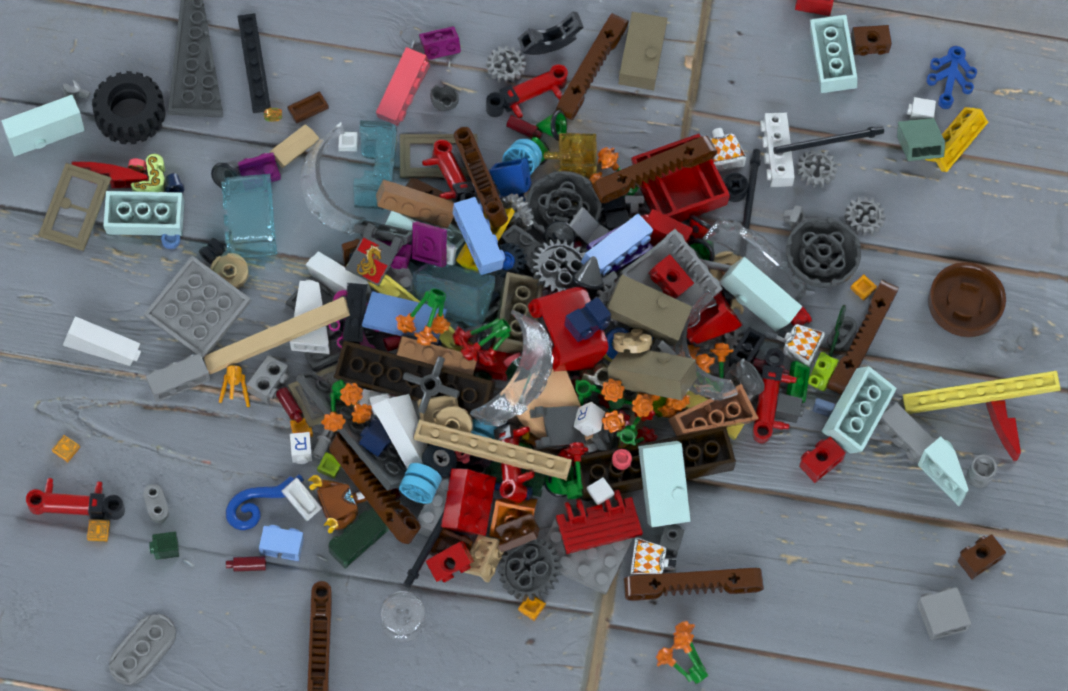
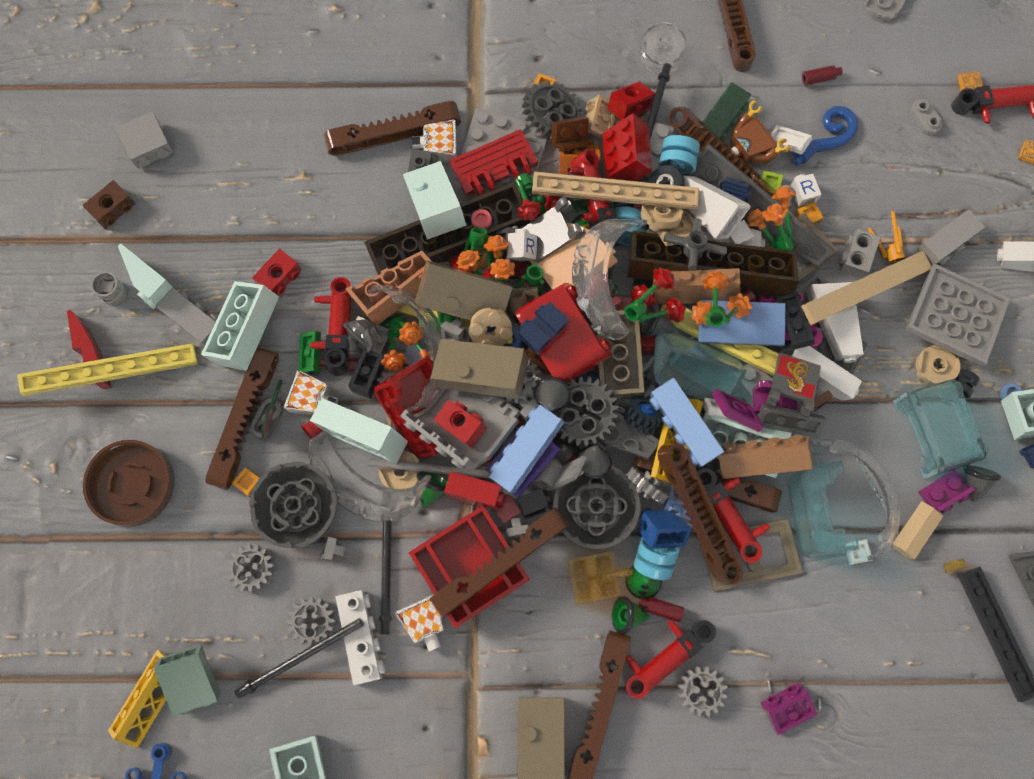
camera: 175 degrees right, 10 degrees up
clear green brick [149,531,180,560] -> none
light blue piece [259,525,304,561] -> none
dark red cylinder [276,388,303,423] -> none
reddish brown tile [287,91,329,124] -> none
coral wedge [376,47,430,126] -> none
dark grey hair [430,85,459,111] -> none
black arch [517,11,584,55] -> none
white tile [587,478,614,505] -> none
orange plant [589,147,639,198] -> none
plant [655,621,709,684] -> none
hat [689,214,718,241] -> none
black wheel [723,172,749,202] -> none
dark grey brick [775,393,805,423] -> none
lime hips [808,352,839,392] -> none
sand blue tile [812,398,835,417] -> none
white brick [907,97,936,120] -> none

